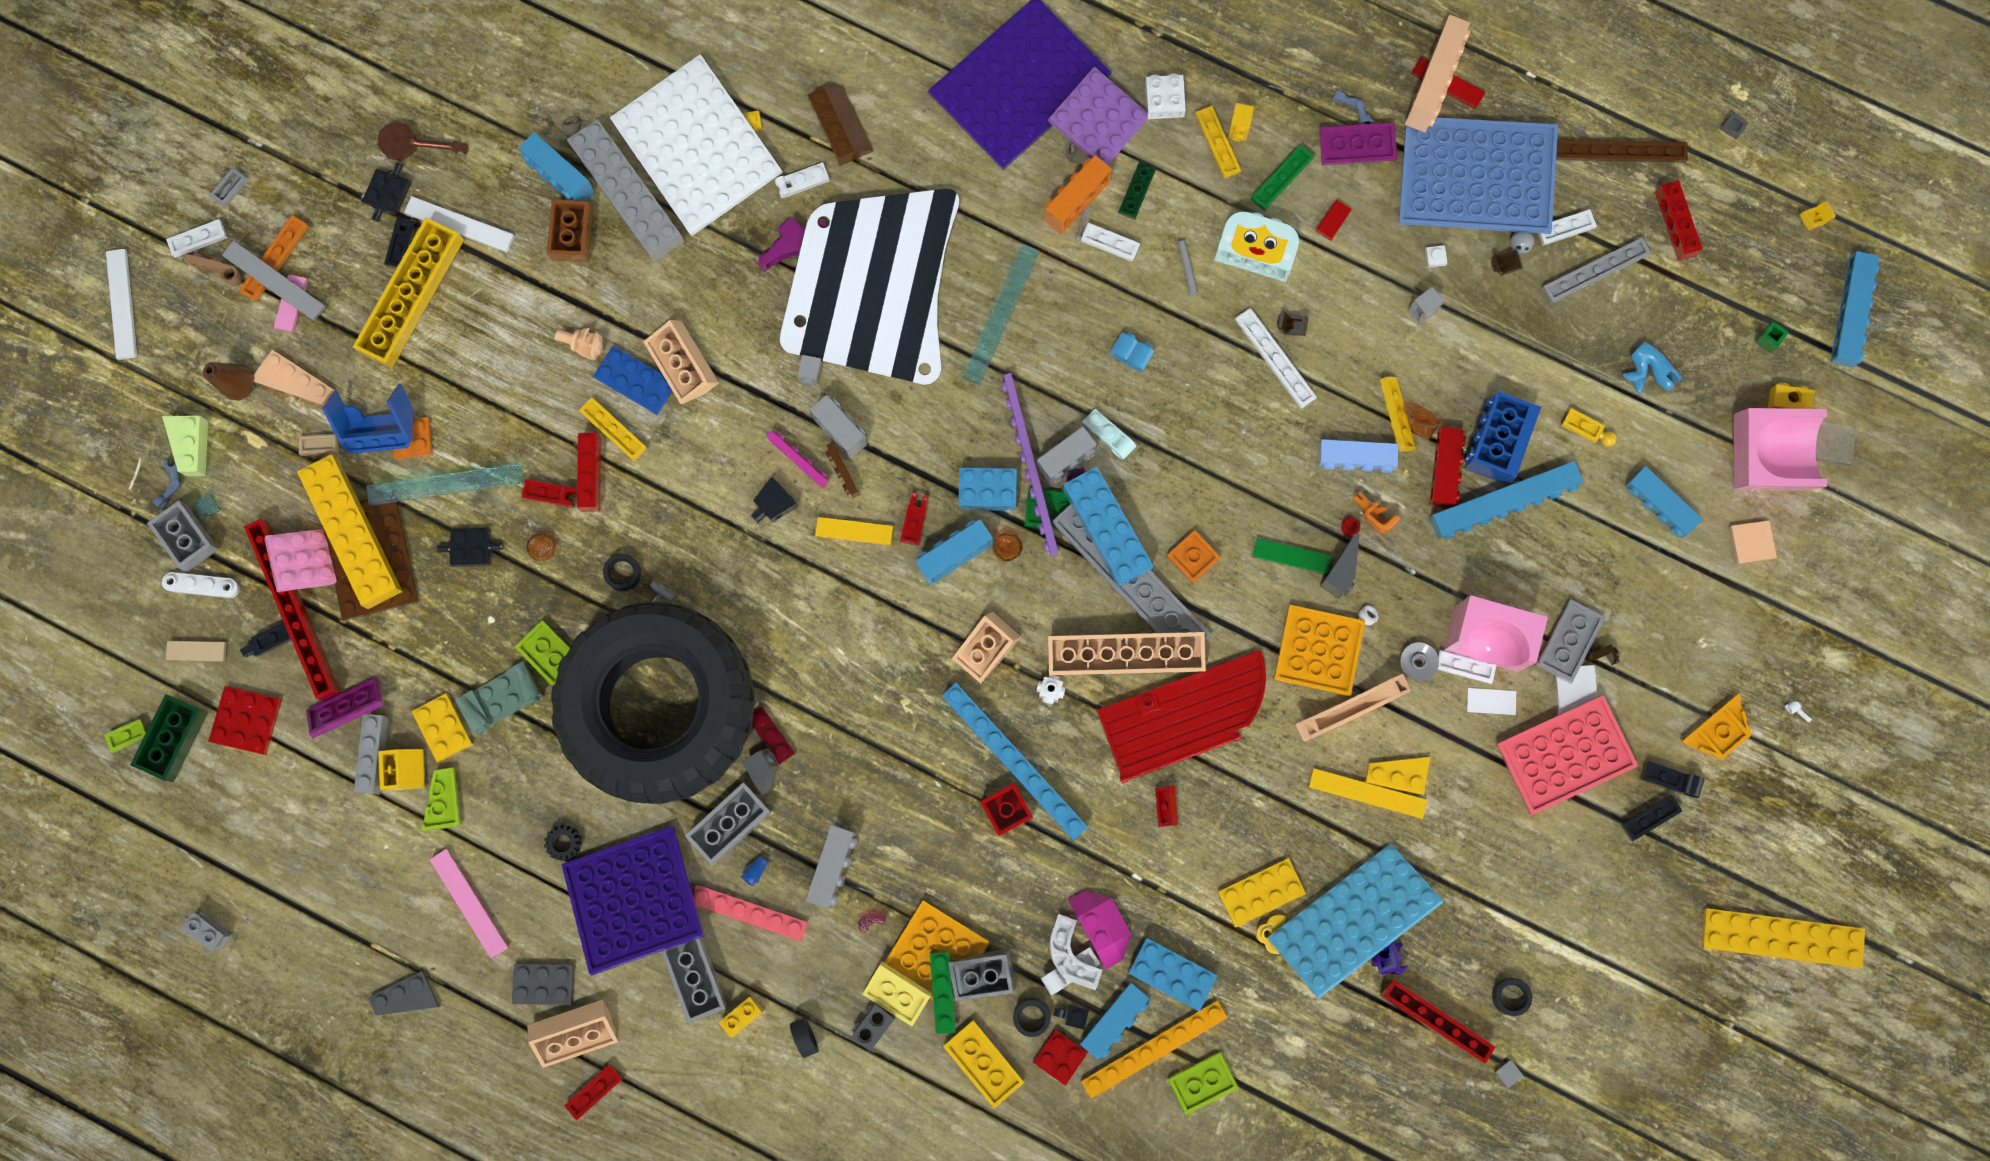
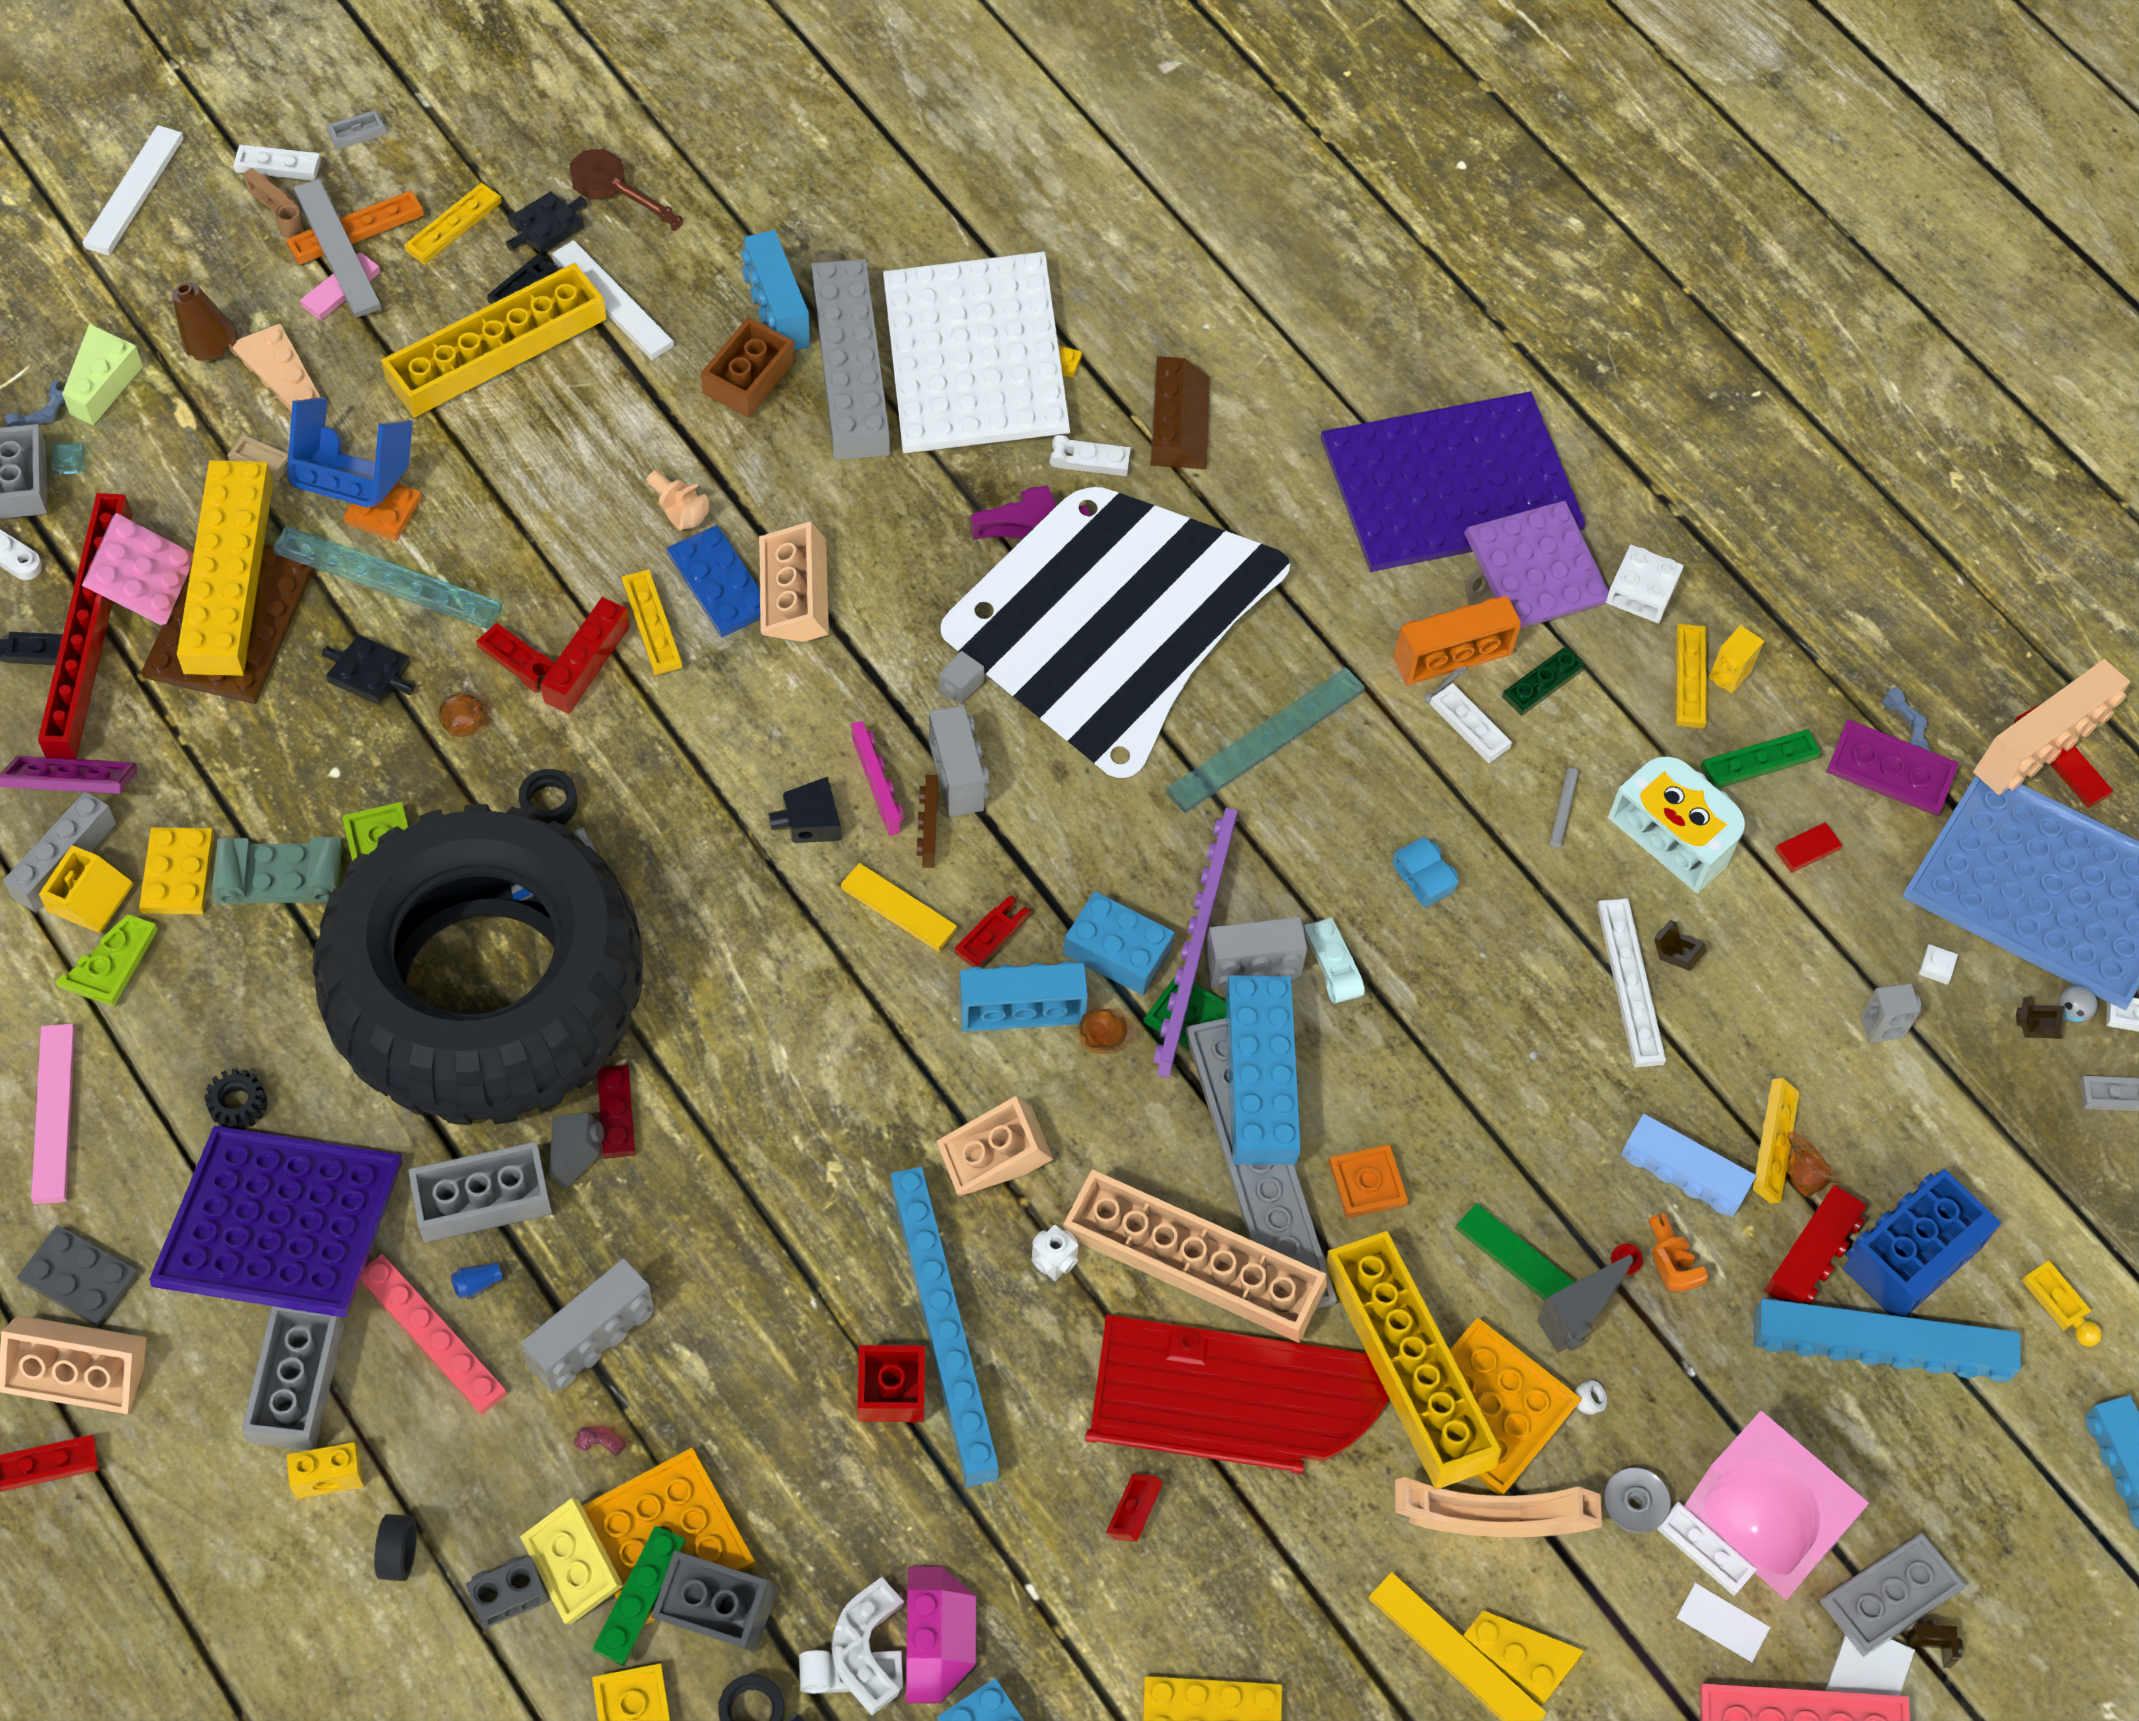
camera: 20 degrees right, 20 degrees down
none -> yellow tile [404,183,502,265]
none -> yellow brick [1326,1231,1501,1490]

